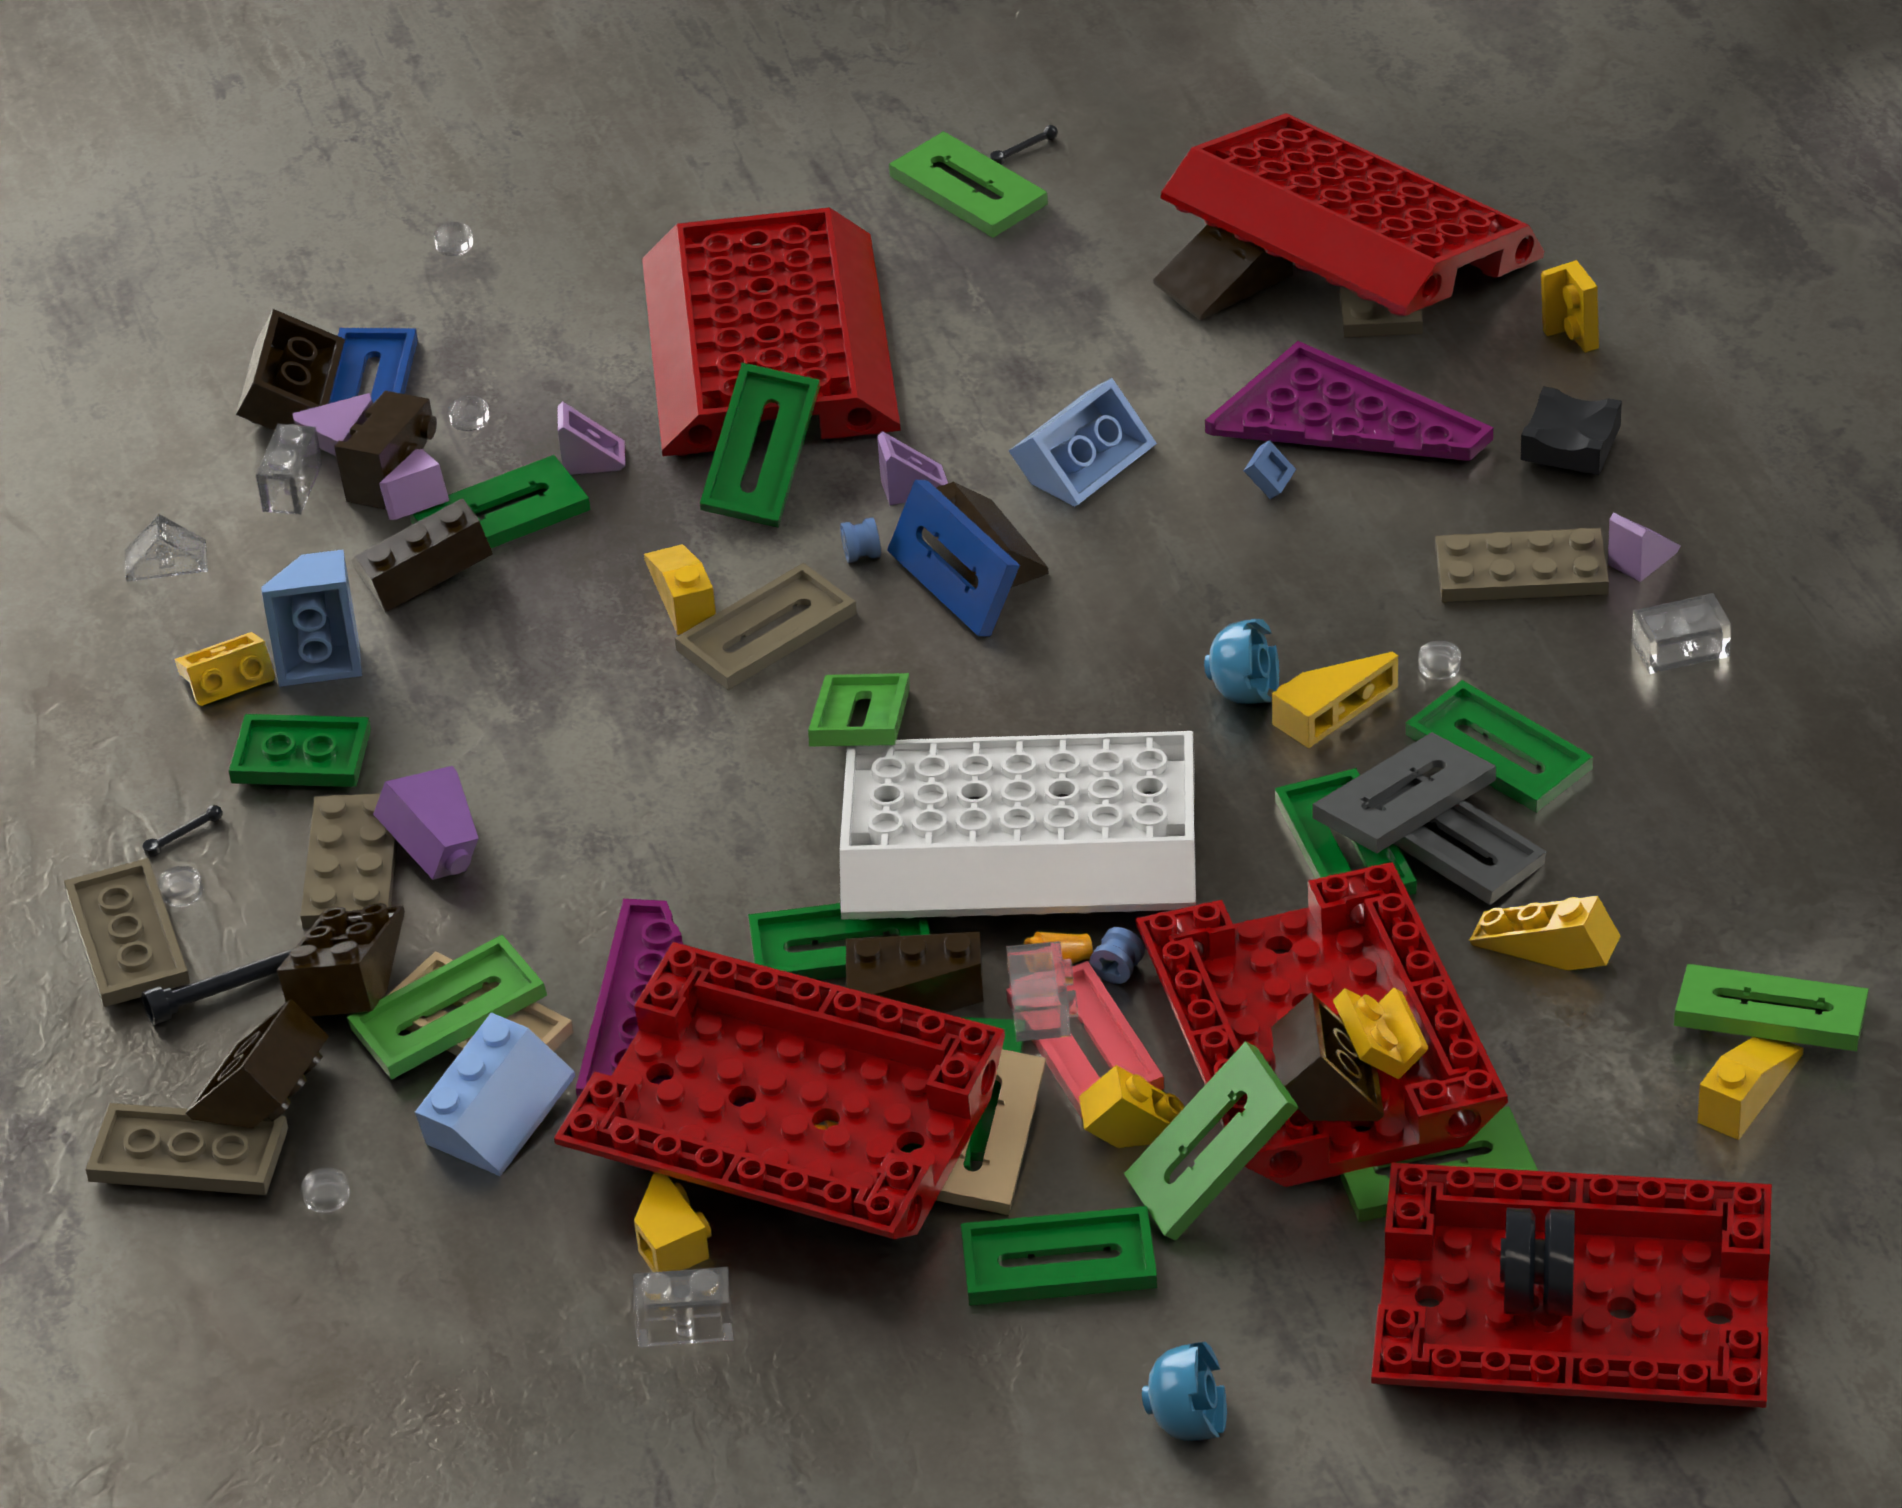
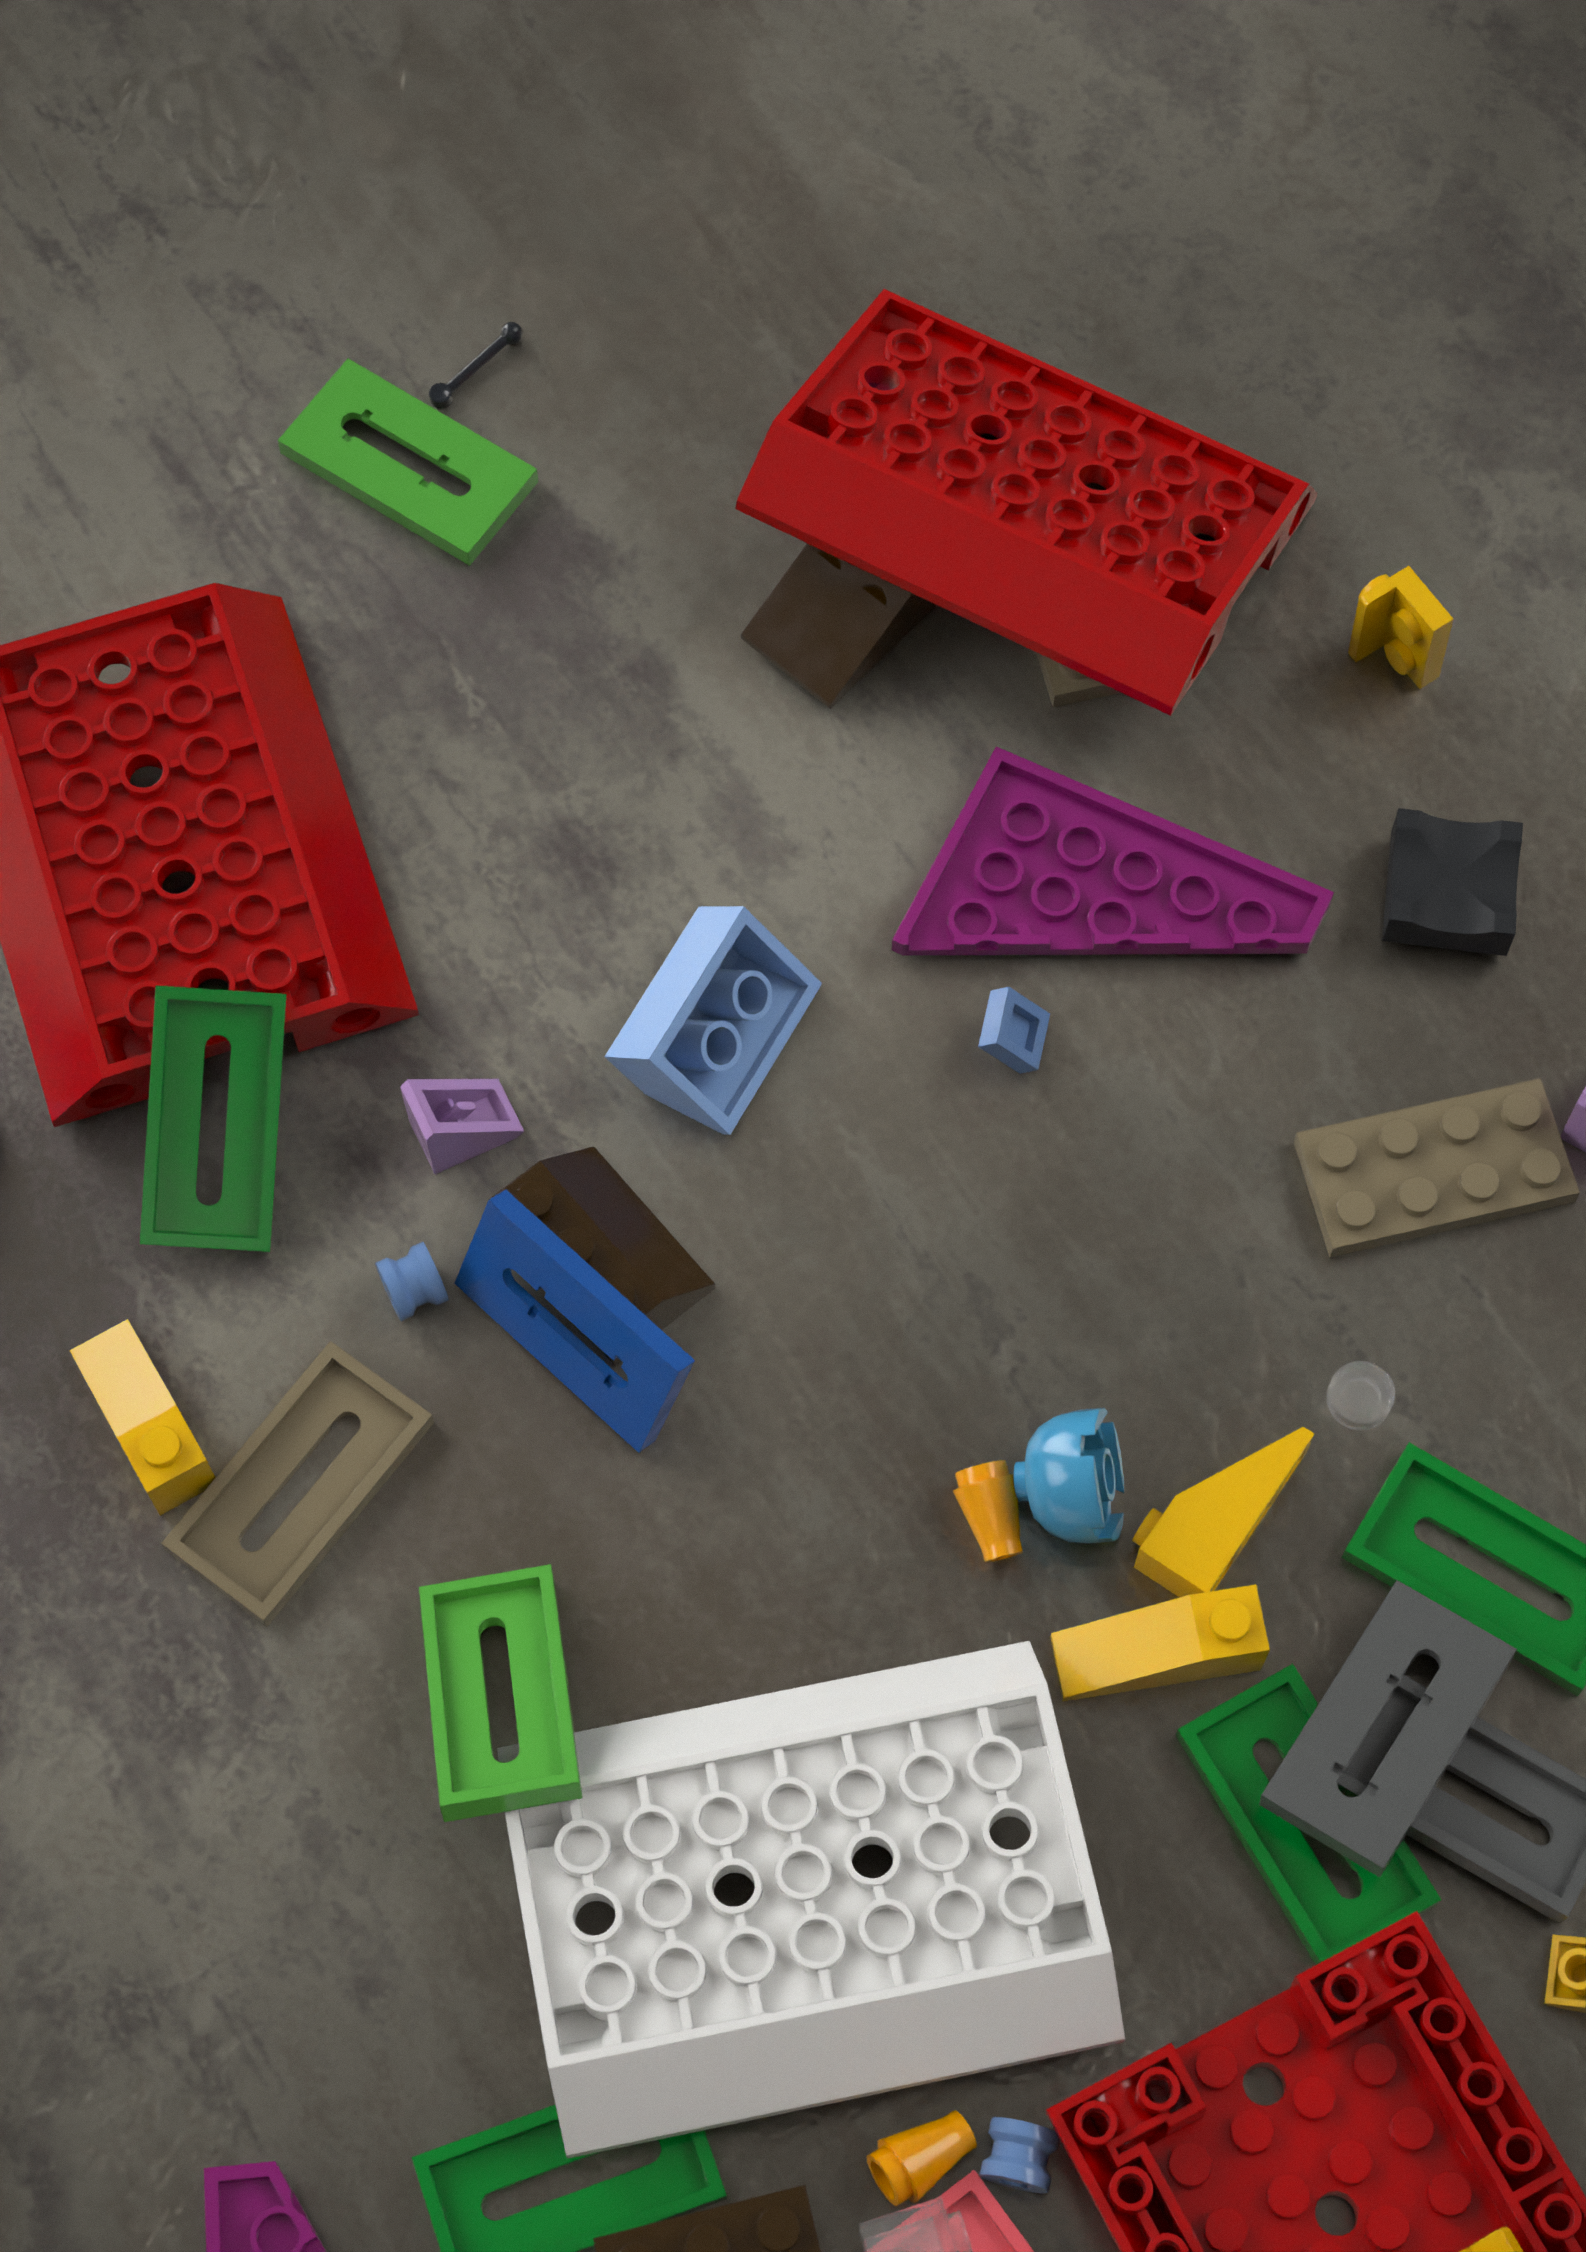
camera: 15 degrees left, 25 degrees up
none -> light orange cone [953,1460,1024,1563]
none -> yellow slope [1050,1584,1270,1701]

